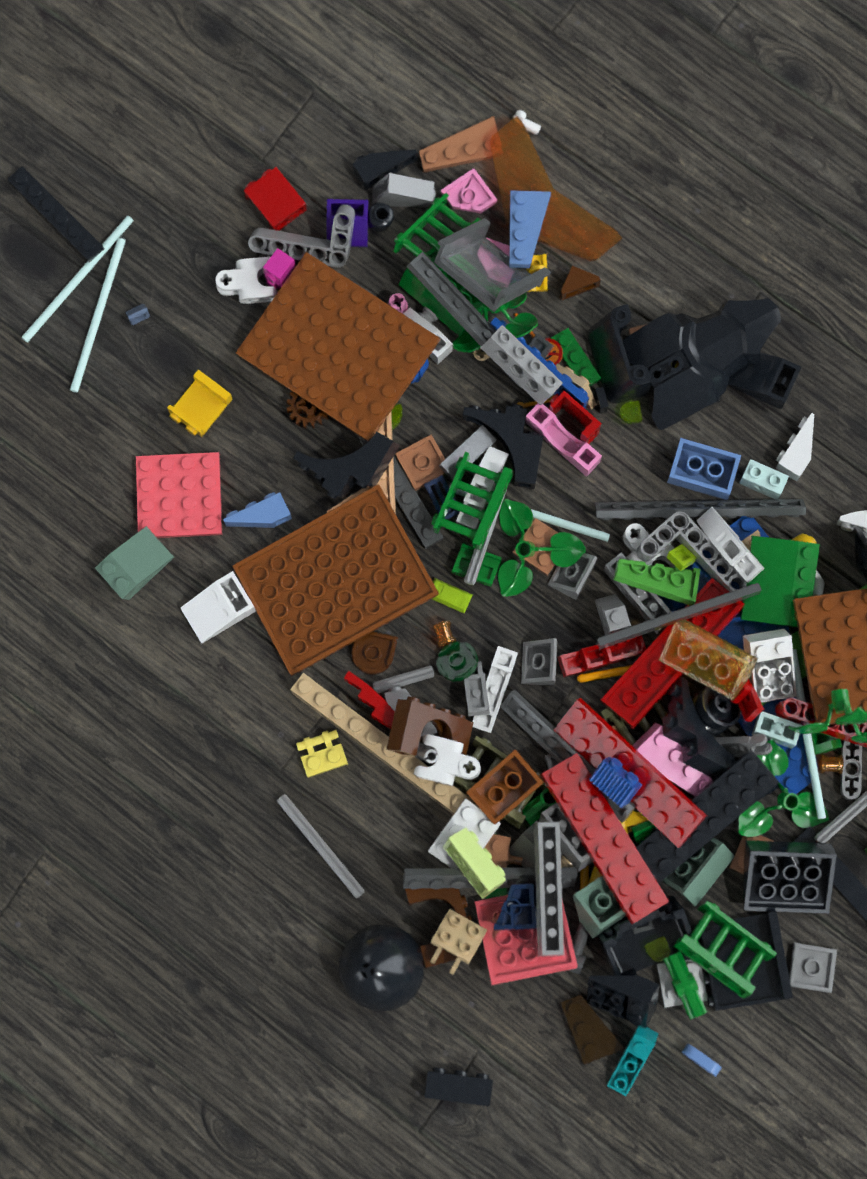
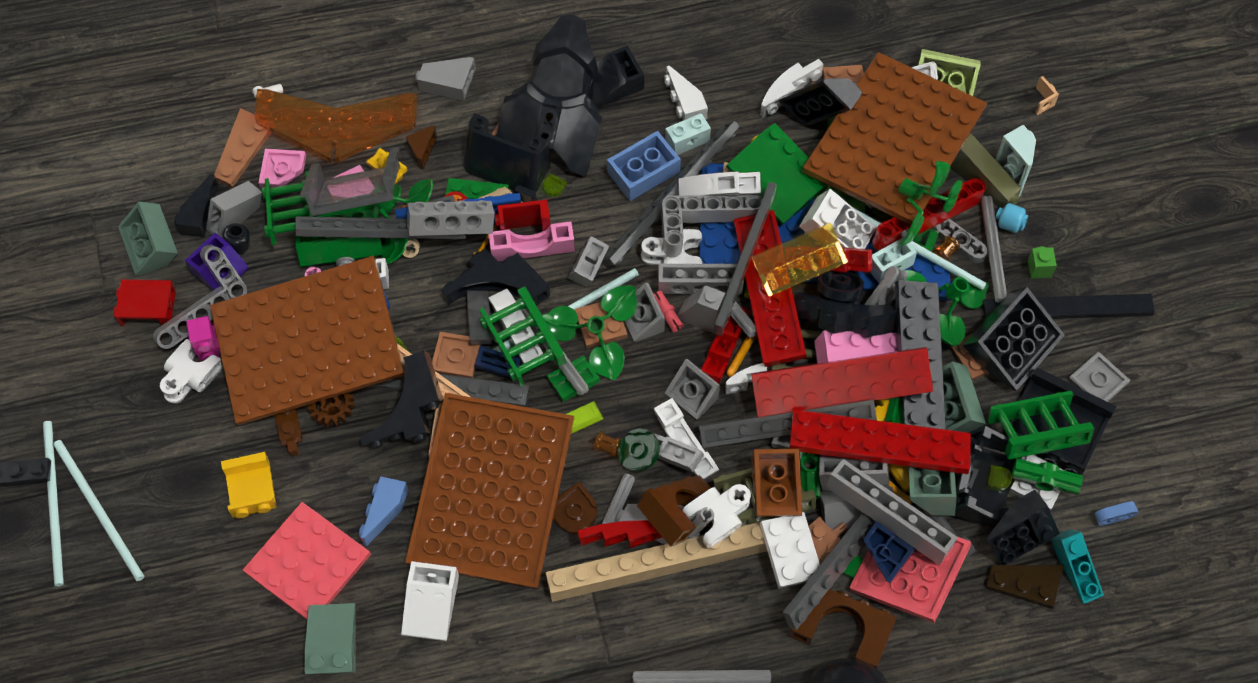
camera: 50 degrees left, 15 degrees down
sand blue slope [126,304,150,325] -> none
light yellow plate [296,730,348,778] -> none
tan plate [431,909,487,975] -> none
yellowish green slope [443,828,506,899] -> none
medium blue wing [509,190,551,268] -> none
blue brick [589,757,642,808] -> none
bright green wing [614,559,701,606] -> none
lime tile [666,544,697,571] -> none
none -> sand green slope [118,201,178,276]
none -> reddish brown hinge [275,408,303,457]
none -> light grey slope [415,57,476,101]
none -> light grey brick [568,236,609,288]
none -> coral pin [654,291,684,332]
none -> light grey axle [721,289,757,338]
none -> white slope [725,363,767,394]

